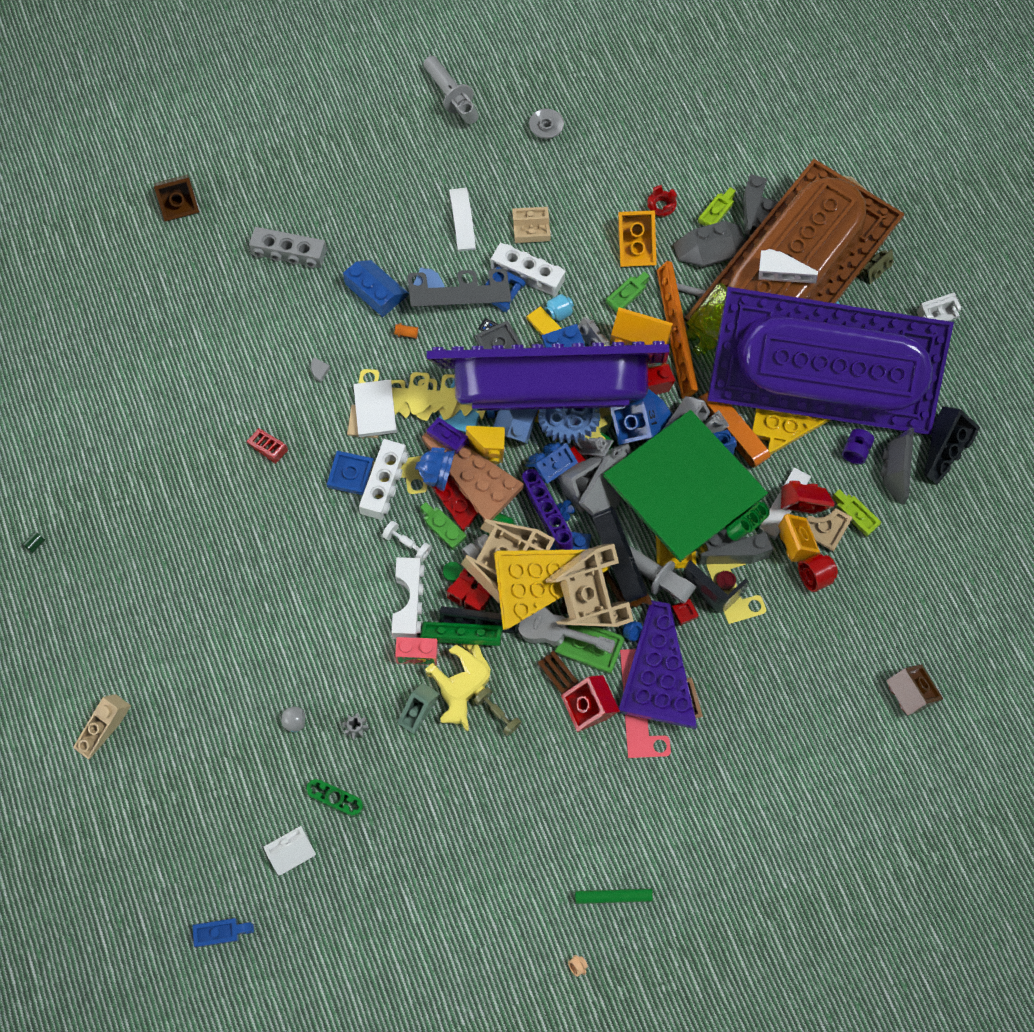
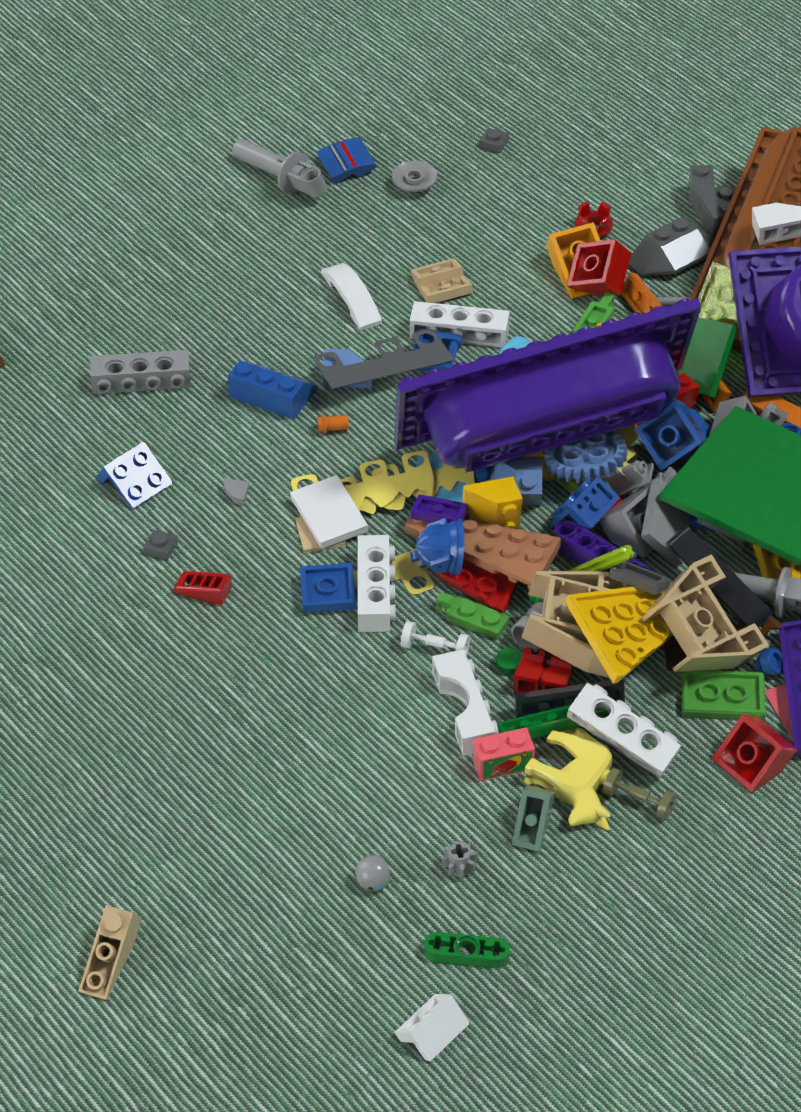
camera: 15 degrees left, 20 degrees down
light grey piece [518,608,615,654] -> none
reddish brown tile [537,651,578,695] -> none
lime hinge [698,187,736,226] -> none
none -> bracket [96,442,172,509]
none -> dark grey plate [143,530,178,561]
none -> blue slope [316,137,377,184]
none -> dark grey plate [479,128,509,153]
none -> red slope [567,239,631,297]
none -> white brick [567,683,681,779]
none -> lime axle [569,545,635,571]
none -> dark grey tile [609,561,670,595]
none -> green tile [677,317,738,398]

